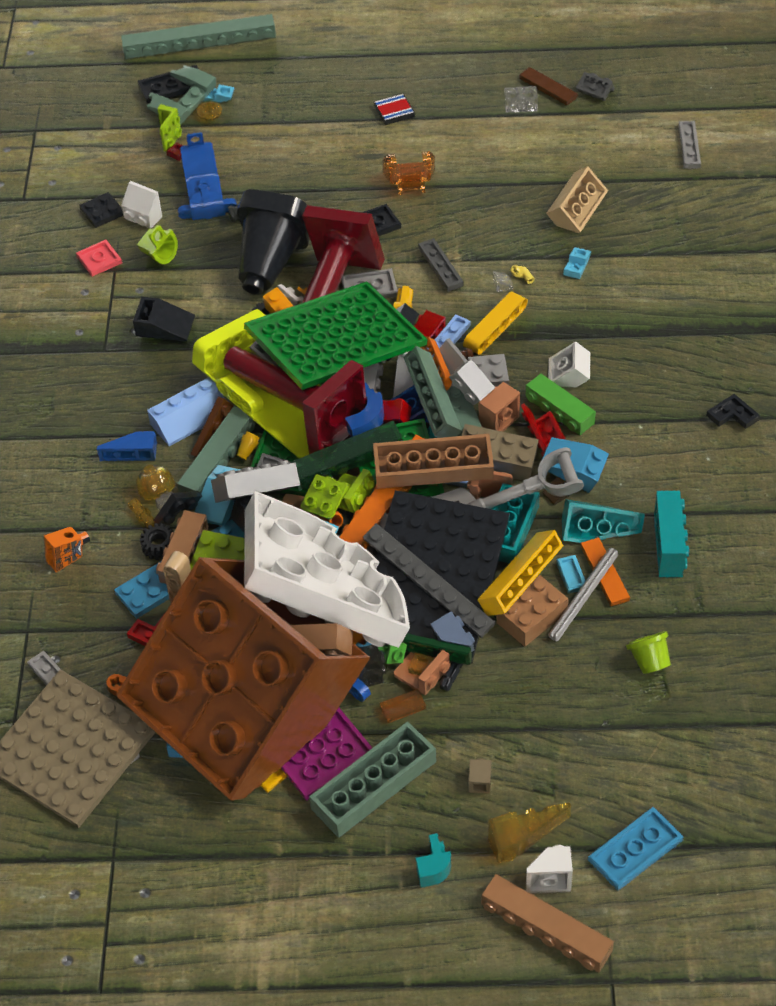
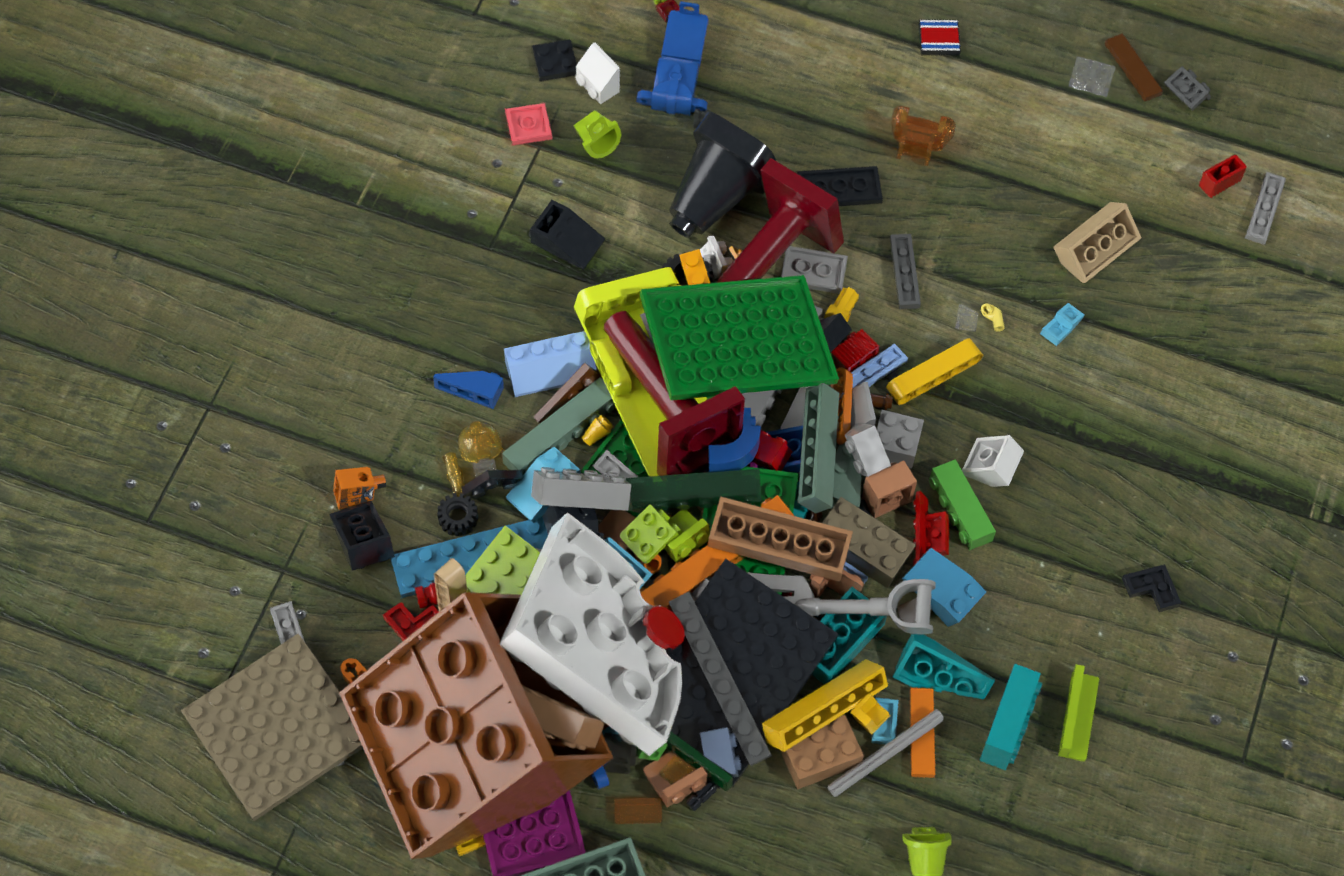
camera: 15 degrees right, 10 degrees up
medium nougat brick [156,510,208,584] -> none
none -> black slope [329,501,395,571]
none -> red wheel [415,583,438,609]
none -> red tile [643,606,685,649]
none -> yellow panel [850,693,890,735]
none -> lime panel [1058,664,1099,762]
none -> red brick [1199,154,1247,198]

